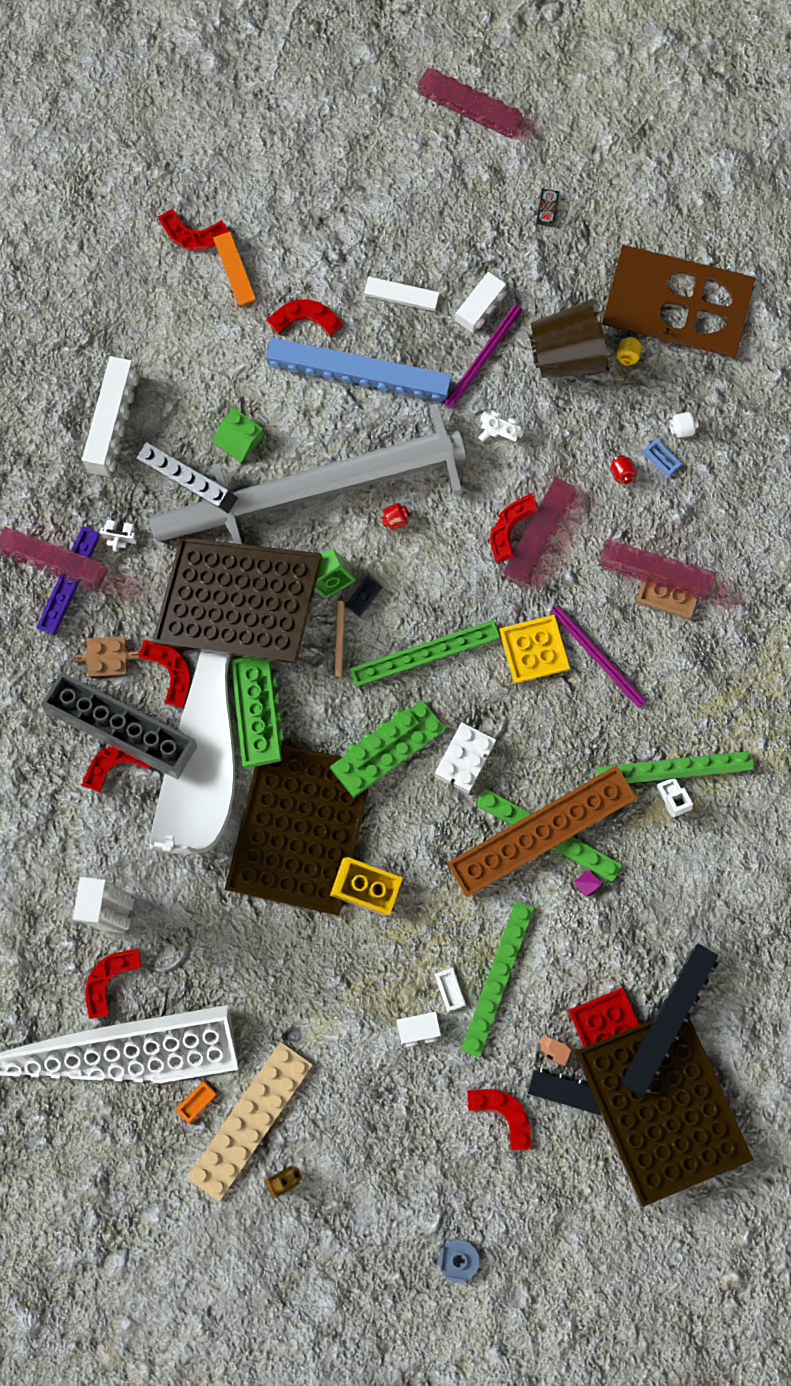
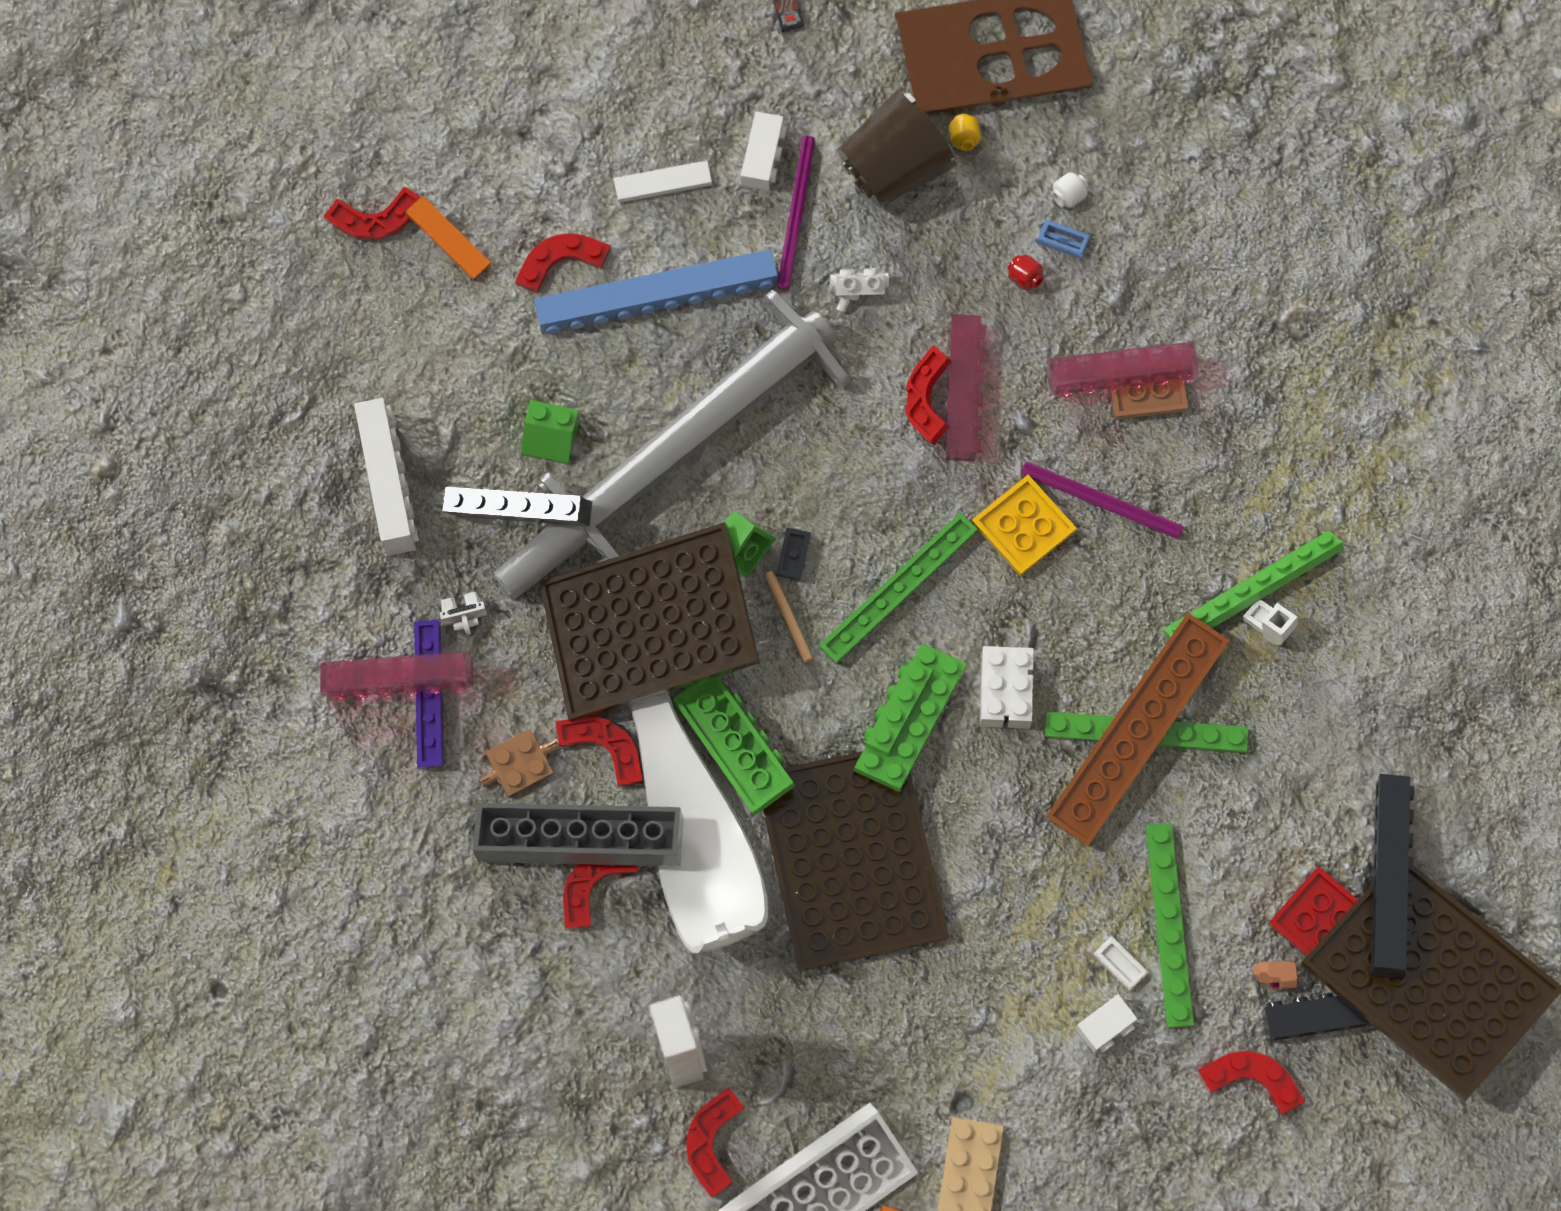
camera: 25 degrees left, 5 degrees down
yellow brick [330,857,403,916] -> none
red head [381,503,410,530] -> none
magenta slope [573,870,602,897] -> none

